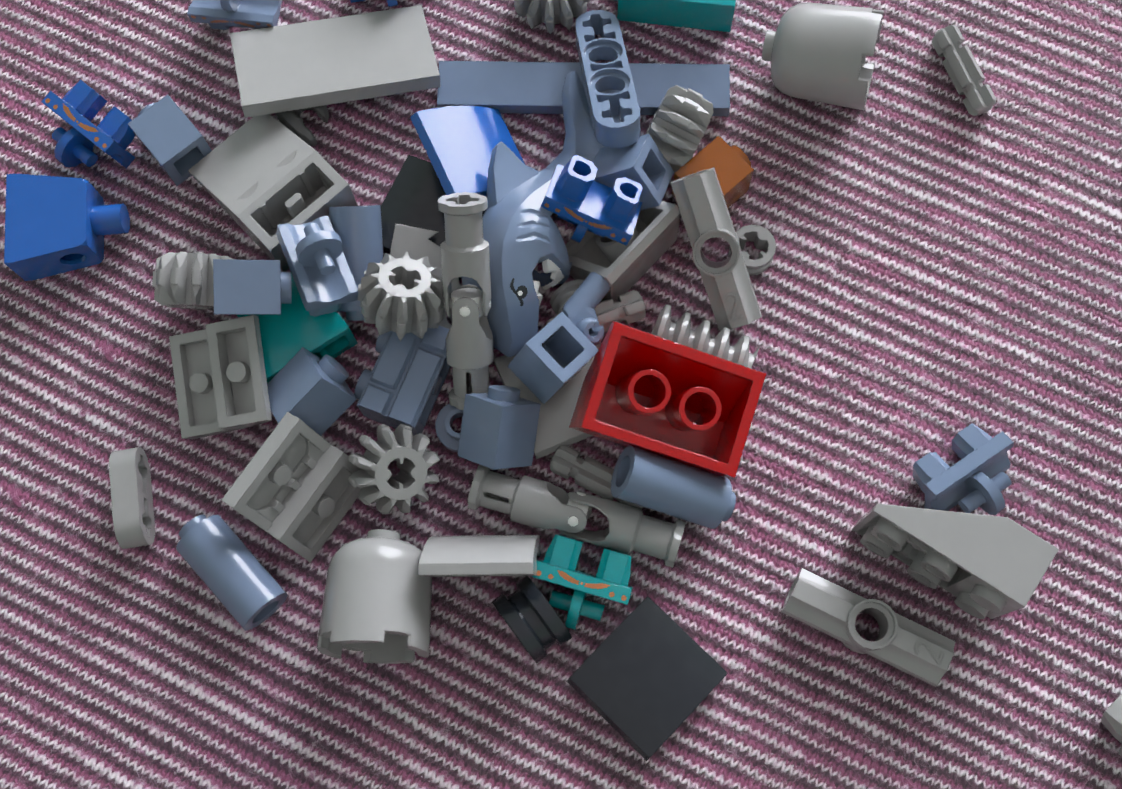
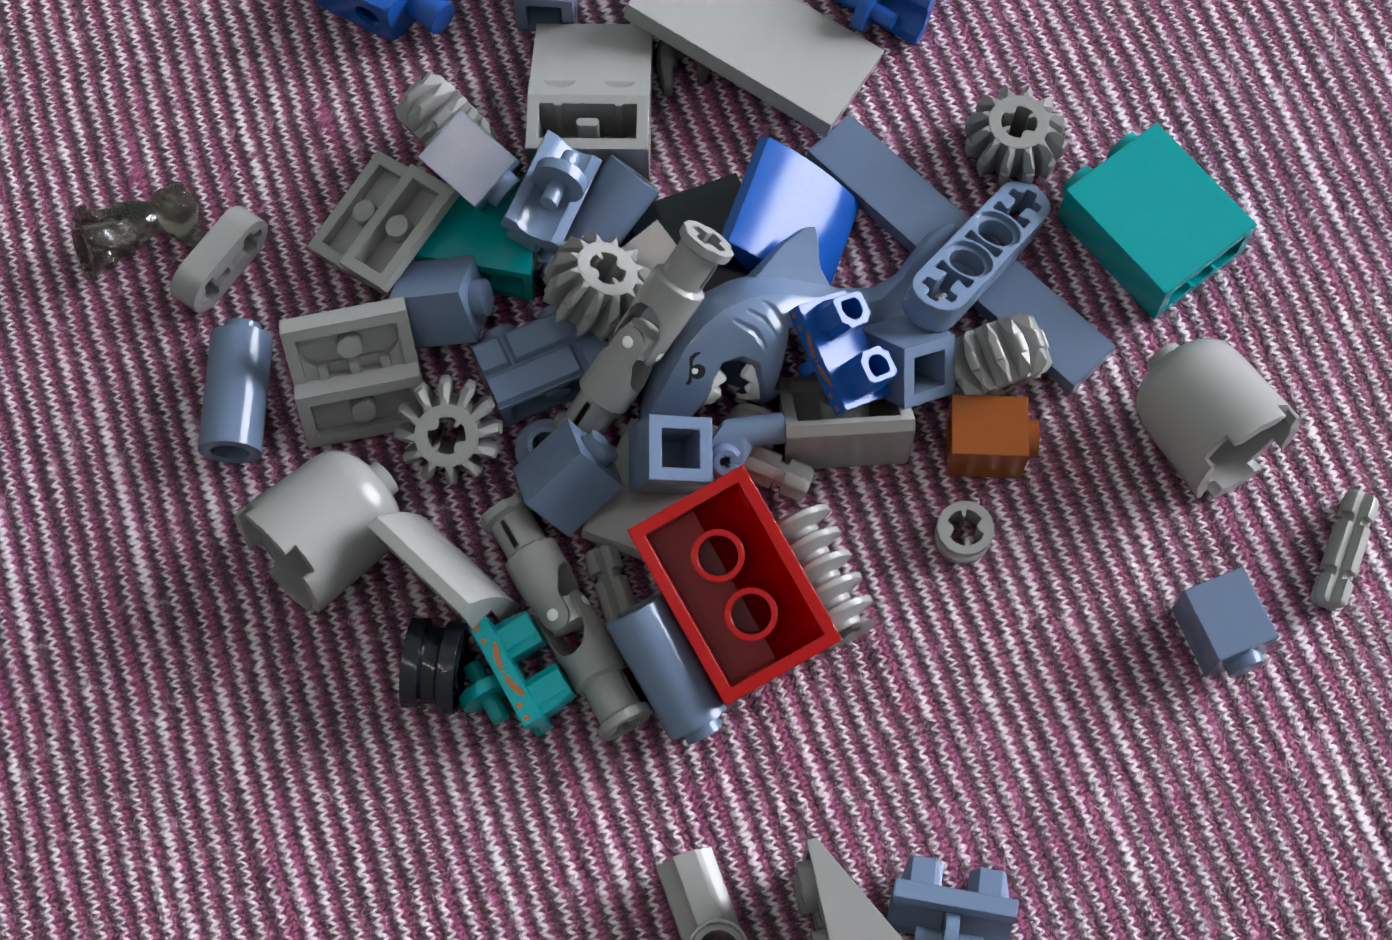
camera: 40 degrees right, 5 degrees down
black slope [566,596,728,761] -> none
light grey piece [671,167,762,331] -> none
none -> clear smoke animal [71,181,207,280]
none -> sand blue brick [1171,567,1279,678]

